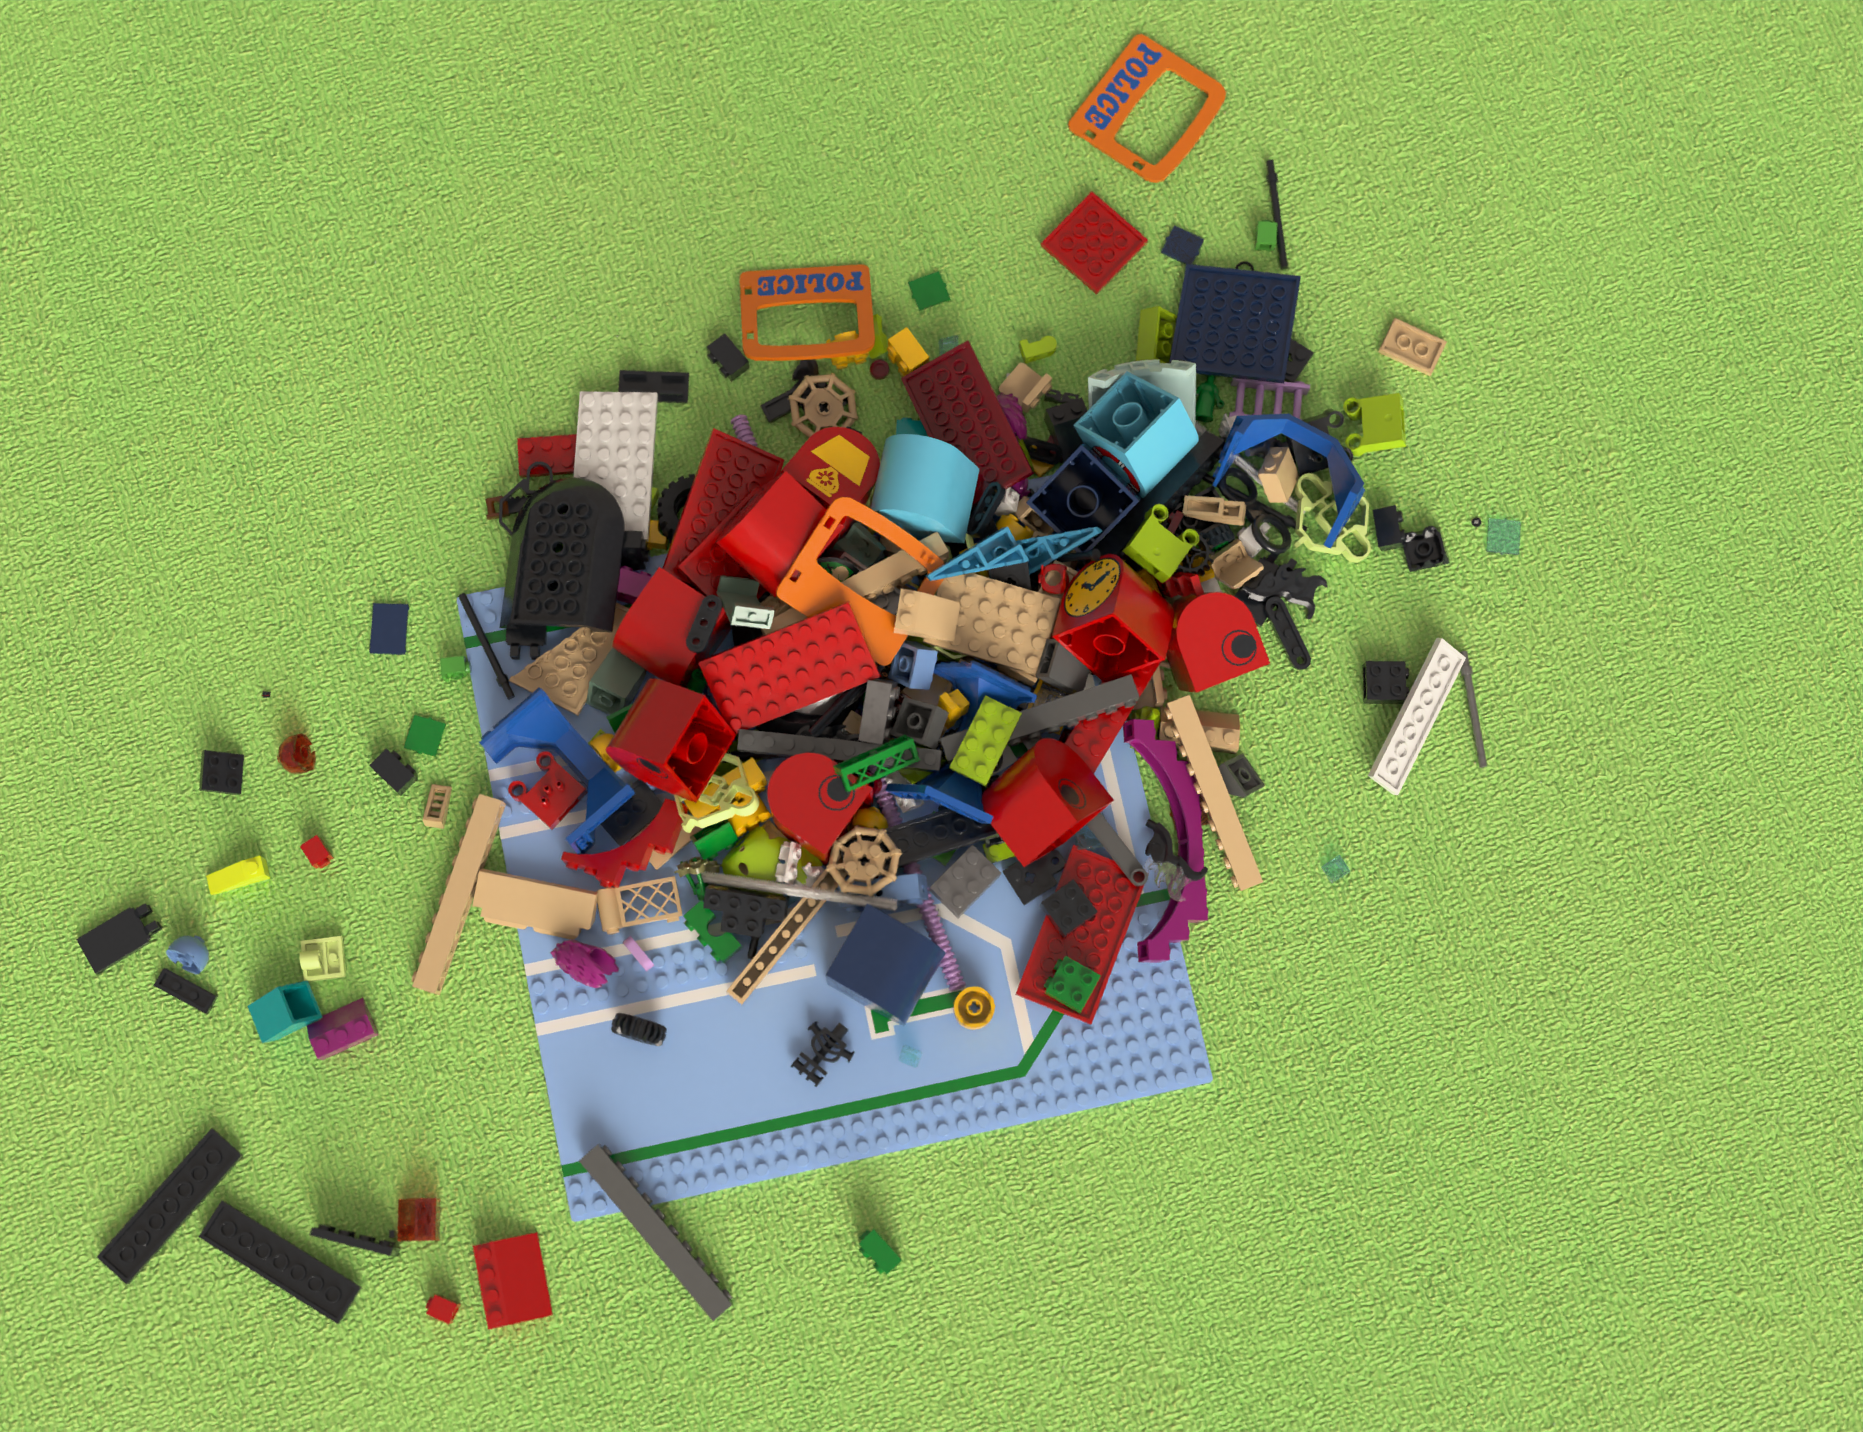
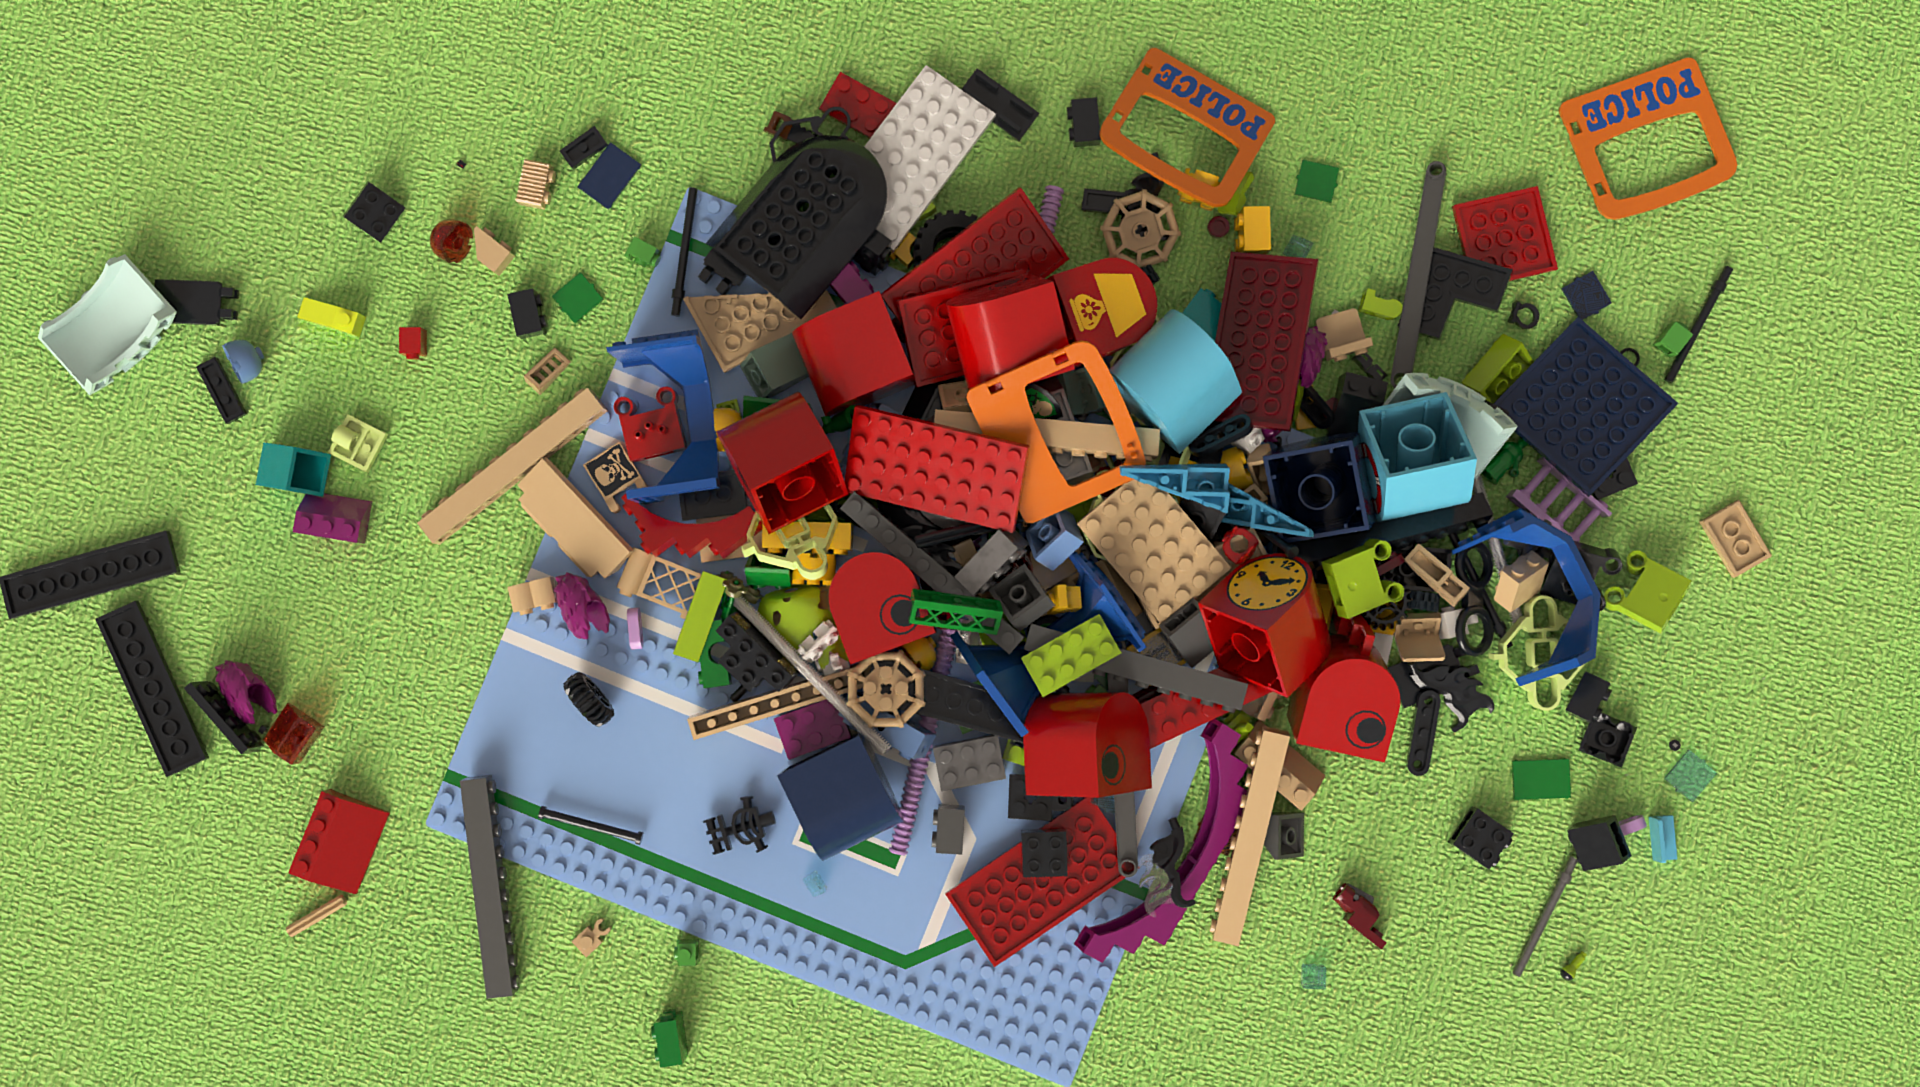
camera: 40 degrees right, 10 degrees up
red brick [425,1294,461,1324] -> none
black plate [686,595,723,653] -> none
sand green panel [716,575,775,629] -> none
tan slope [894,589,960,643] -> none
yellow brick [953,986,995,1030] -> none
green brick [1043,956,1101,1013] -> none
white hinge [1218,414,1237,441] -> none
white plate [1368,638,1466,795] -> none
none -> light aqua panel [38,254,177,395]
none -> magenta head [215,660,277,724]
none -> tan axle [286,895,347,937]
none -> tan slope [474,226,515,276]
none -> tan brick [507,577,557,616]
none -> tan brick [516,159,556,210]
none -> black bar [538,806,644,845]
none -> black plate [560,126,608,170]
none -> tan plate [572,918,612,958]
none -> flag [583,442,649,514]
none -> lime panel [673,570,727,662]
none -> bright green brick [674,939,699,966]
none -> magenta brick [774,699,852,760]
none -> dark grey brick [932,804,965,855]
none -> dark red plate [1333,883,1387,950]
none -> dark grey piece [1391,161,1447,389]
none -> black plate [1398,247,1513,340]
none -> black piece [1507,301,1539,329]
none -> green piece [1512,758,1571,801]
none -> lime piece [1560,951,1587,981]
none -> black brick [1567,815,1632,871]
none -> lavender beam [1618,815,1647,836]
none -> medium azure panel [1649,815,1677,863]

